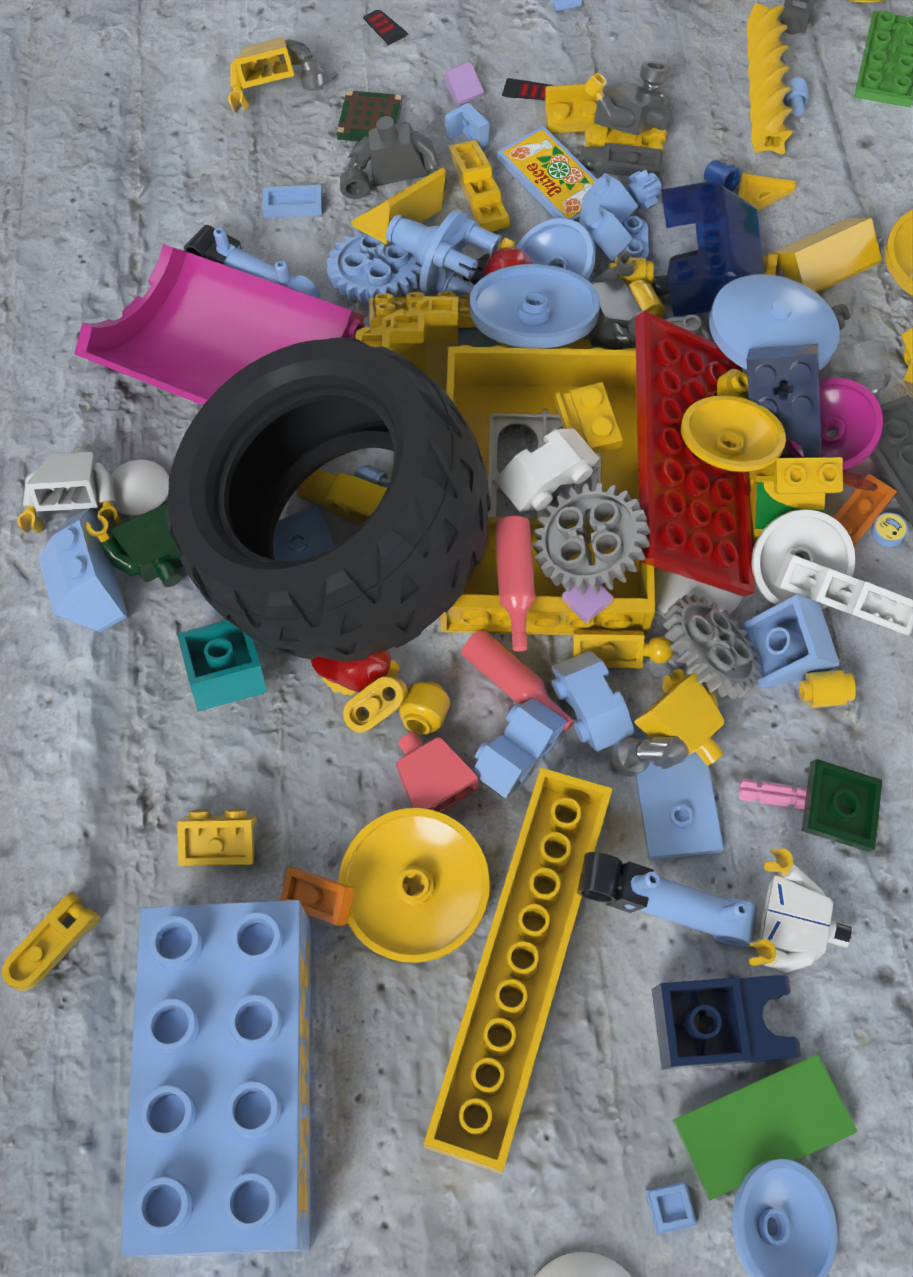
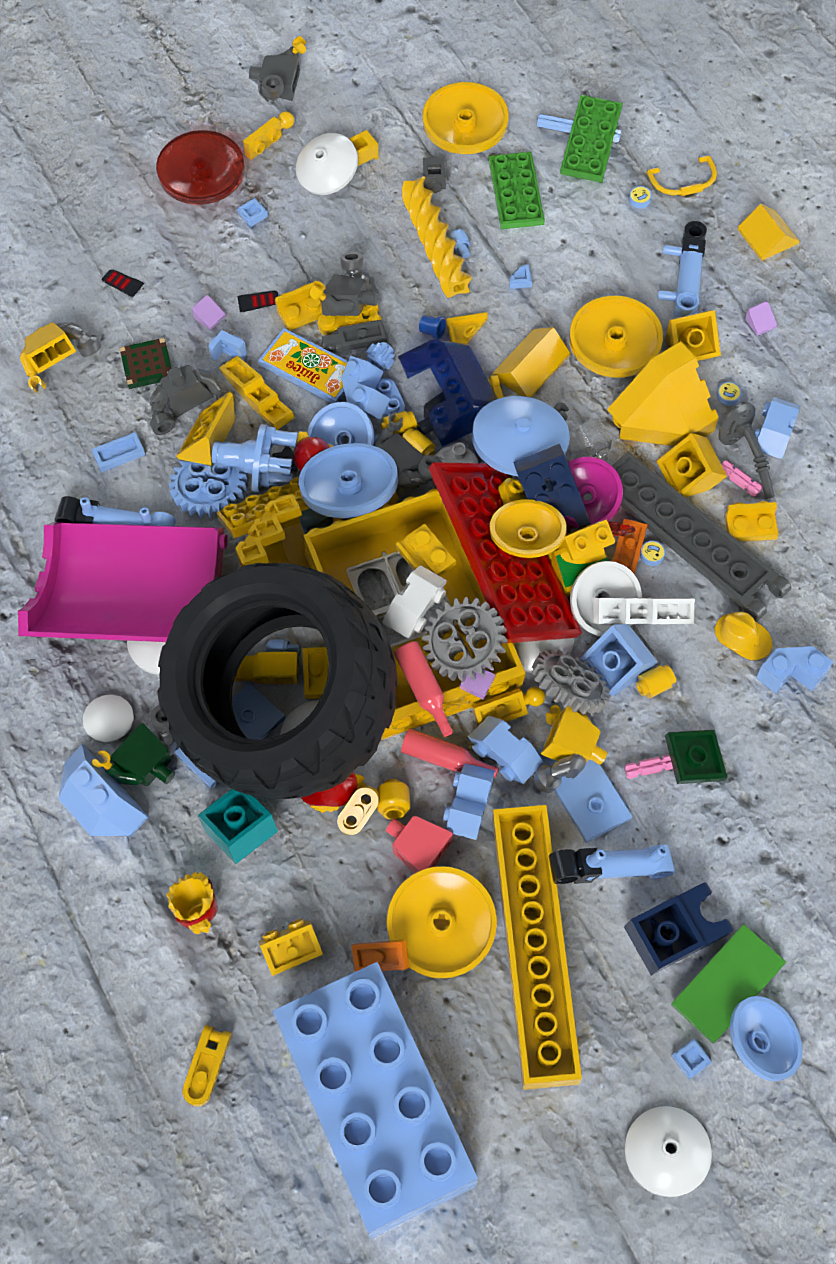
camera: 25 degrees left, 0 degrees up
white torso [17,448,122,533] -> none
white torso [749,848,852,973] -> none
none -> yellow hair [166,872,218,934]
none -> light blue tile [509,264,532,289]

